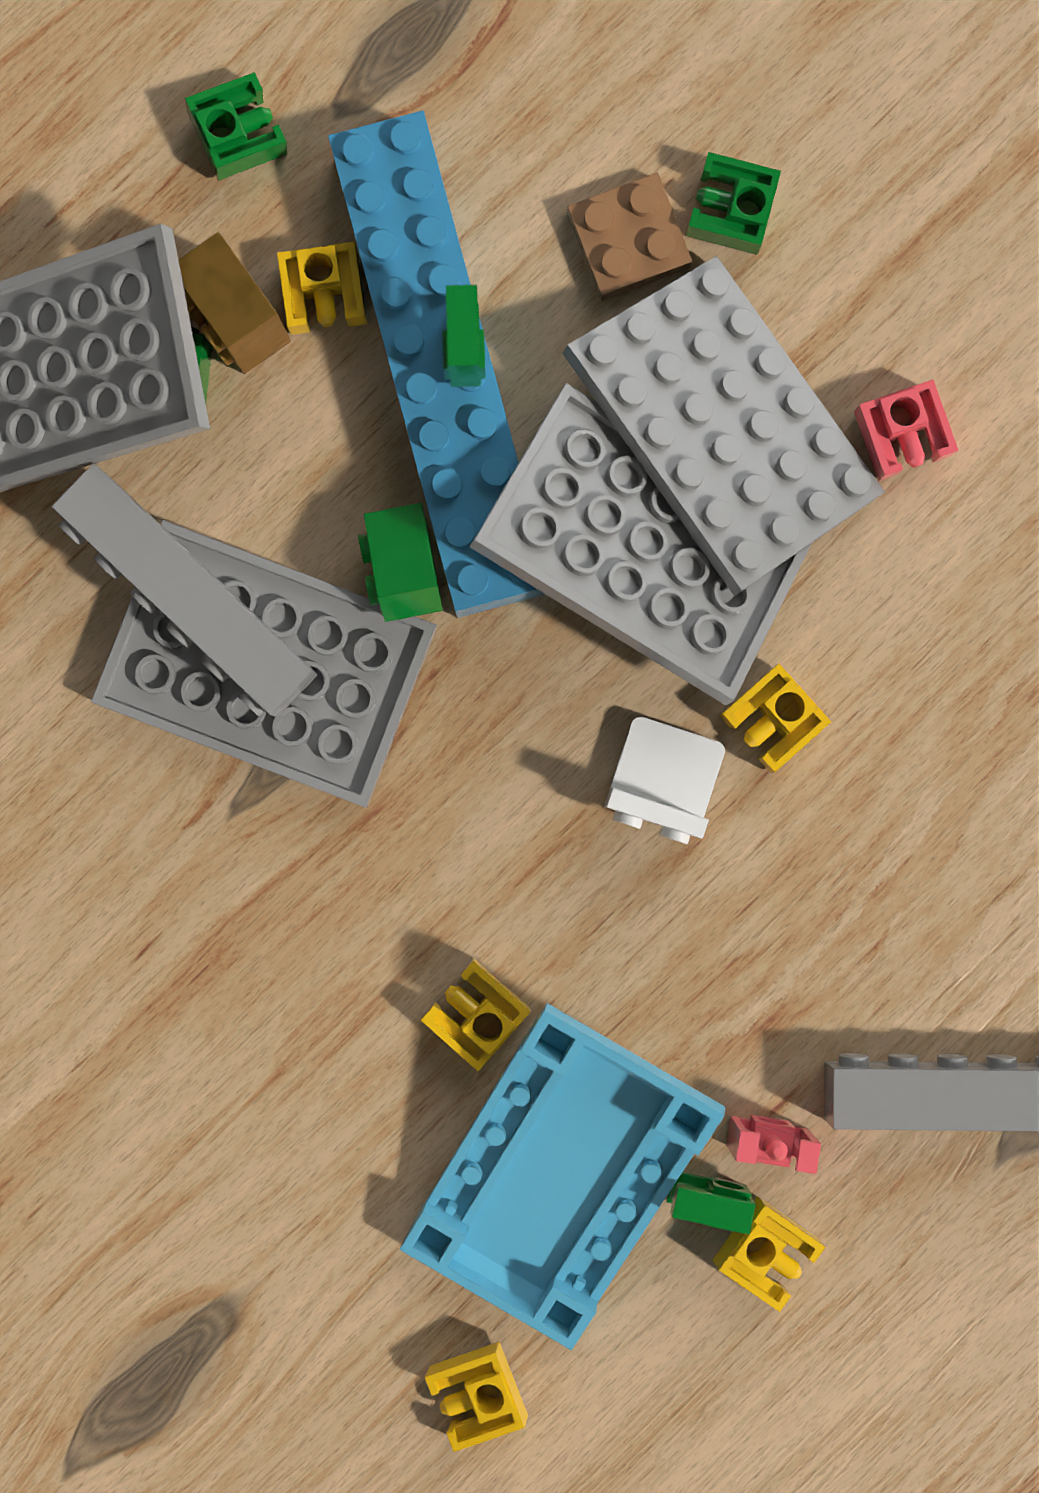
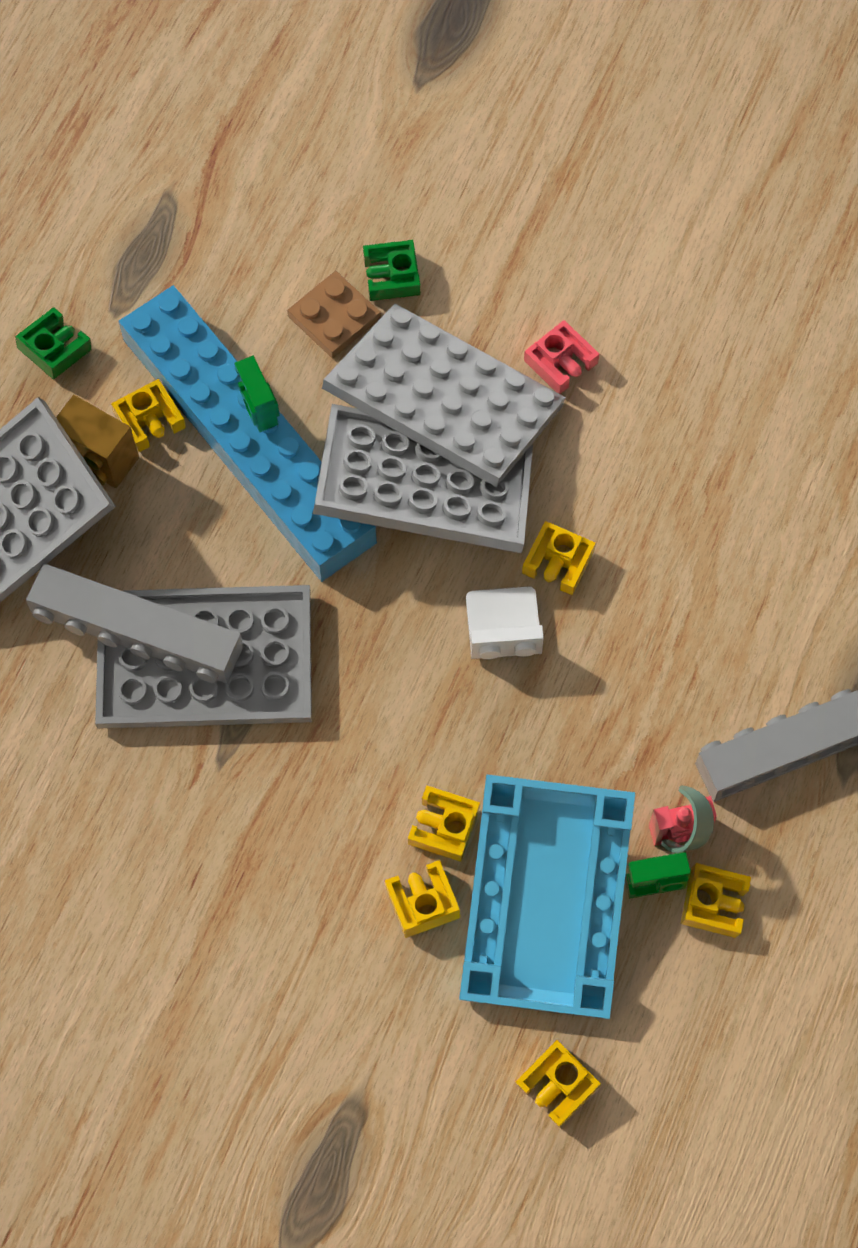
camera: 20 degrees left, 20 degrees down
green brick [358,502,443,622] -> none
none -> yellow brick [384,860,461,939]
none -> sand green helmet [661,785,714,853]

